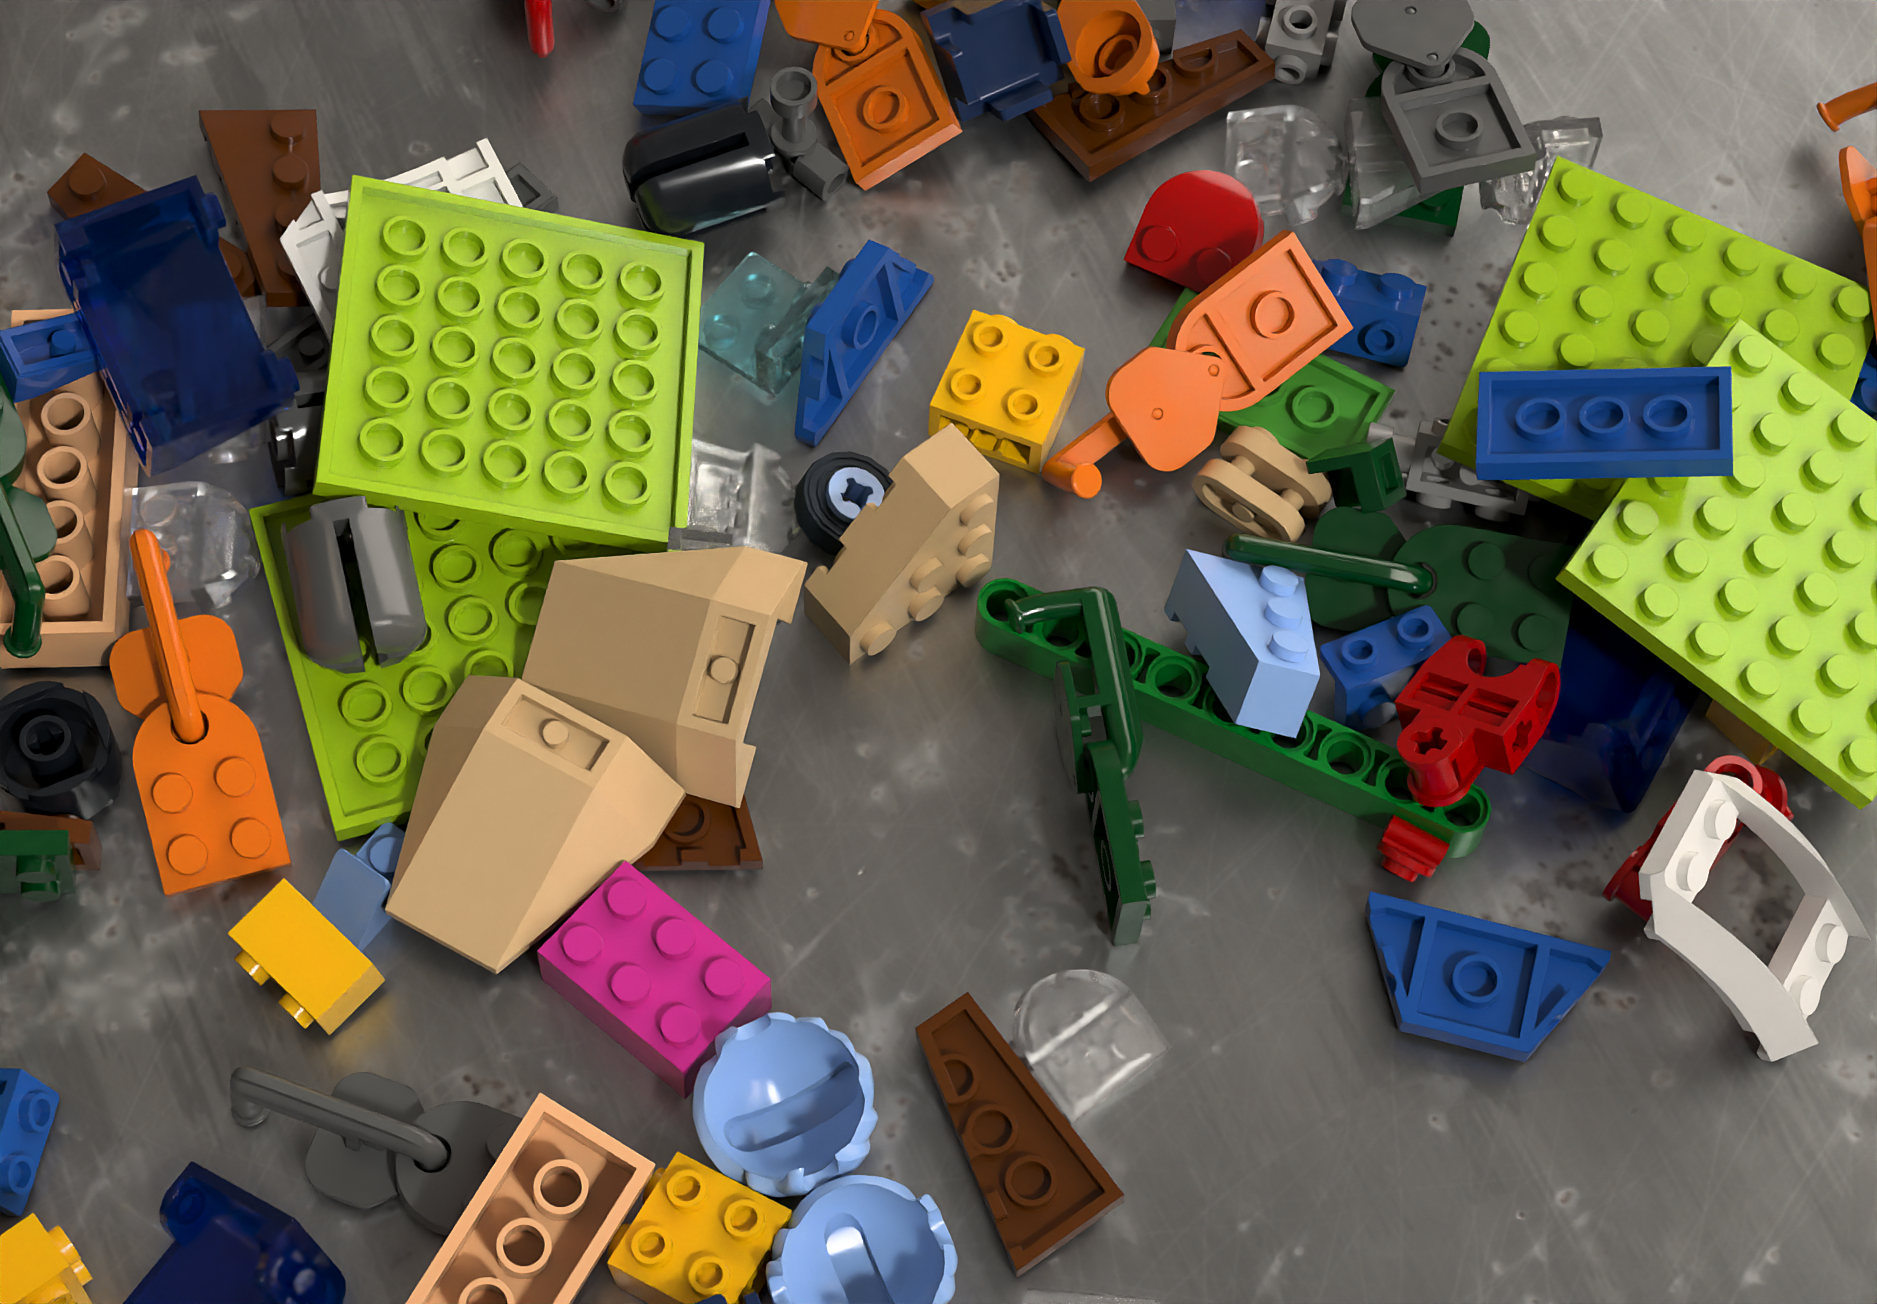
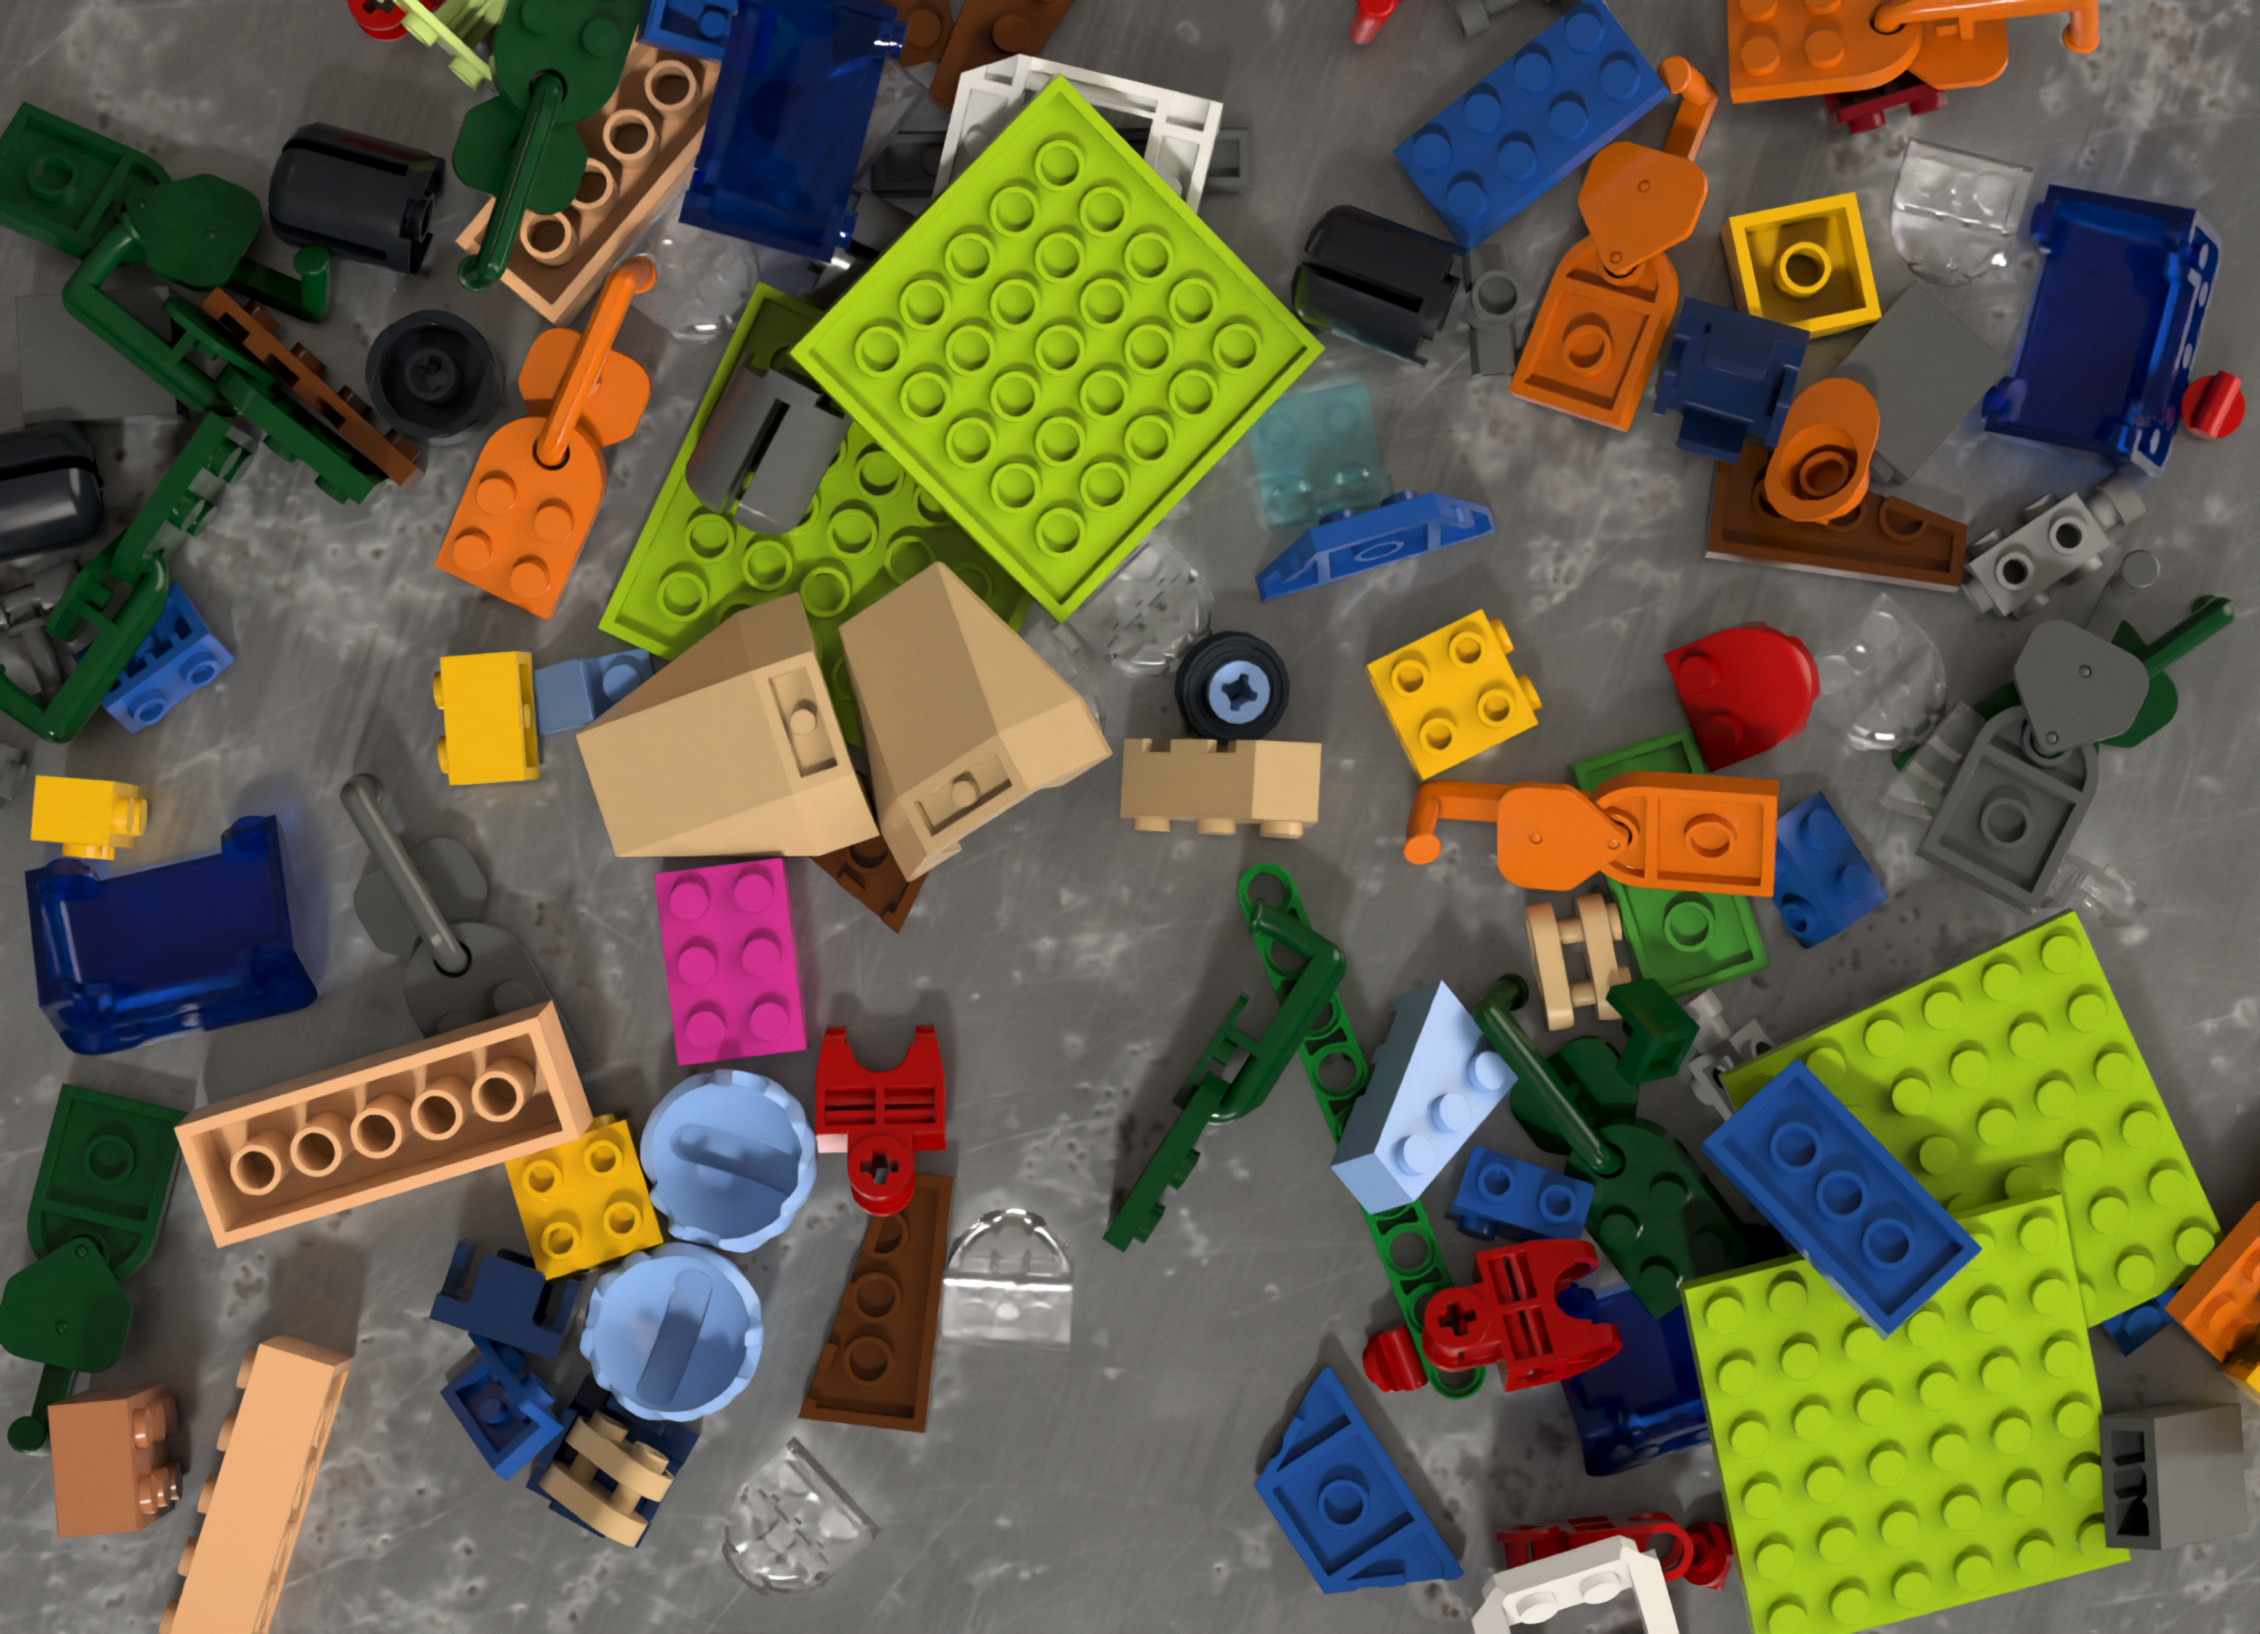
camera: 45 degrees right, 25 degrees up
none -> red piece [815,1024,947,1217]

